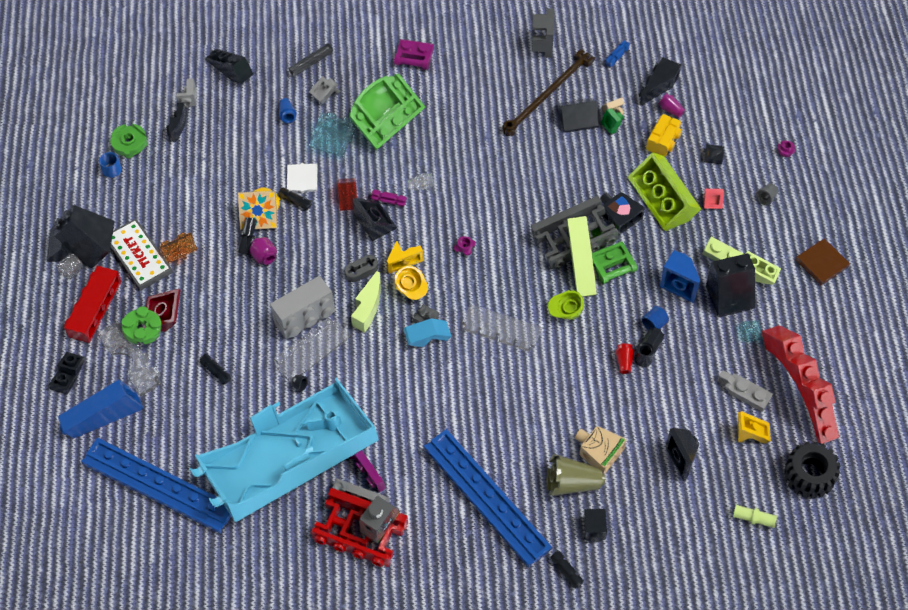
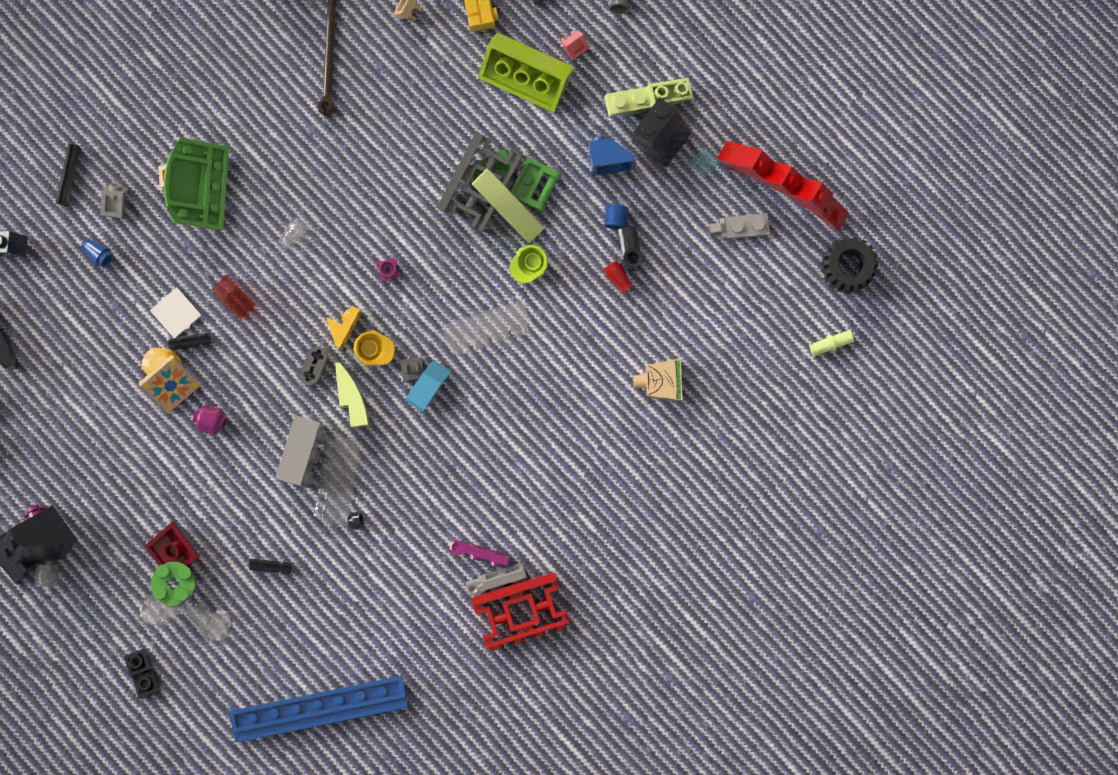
camera: 40 degrees left, 25 degrees up
blue slope [57,380,144,439] -> none
red brick [64,265,122,343] -> none
tile [110,219,173,291] -> none
clear orange hips [160,232,197,263] -> none
medium azure piece [190,378,379,522] -> none
black axle [238,217,257,255] -> none
clear light blue plate [309,112,357,158] -> none
black slope [352,198,397,241] -> none
dark grey torso [359,495,401,544] -> none
magenta axle [371,189,407,207] -> none
magenta plate [394,39,434,70] -> none
blue plate [424,429,552,568] -> none
olive cone [546,454,605,496] -> none
black axle [550,551,584,589] -> none
black slope [556,98,599,133] -> none
black brick [583,508,607,542] -> none
green tile [600,108,624,134] -> none
black torso [600,192,645,236] -> none
black slope [665,428,699,481] -> none
yellow slope [737,411,771,444] -> none
reddish brown tile [796,238,850,286] -> none

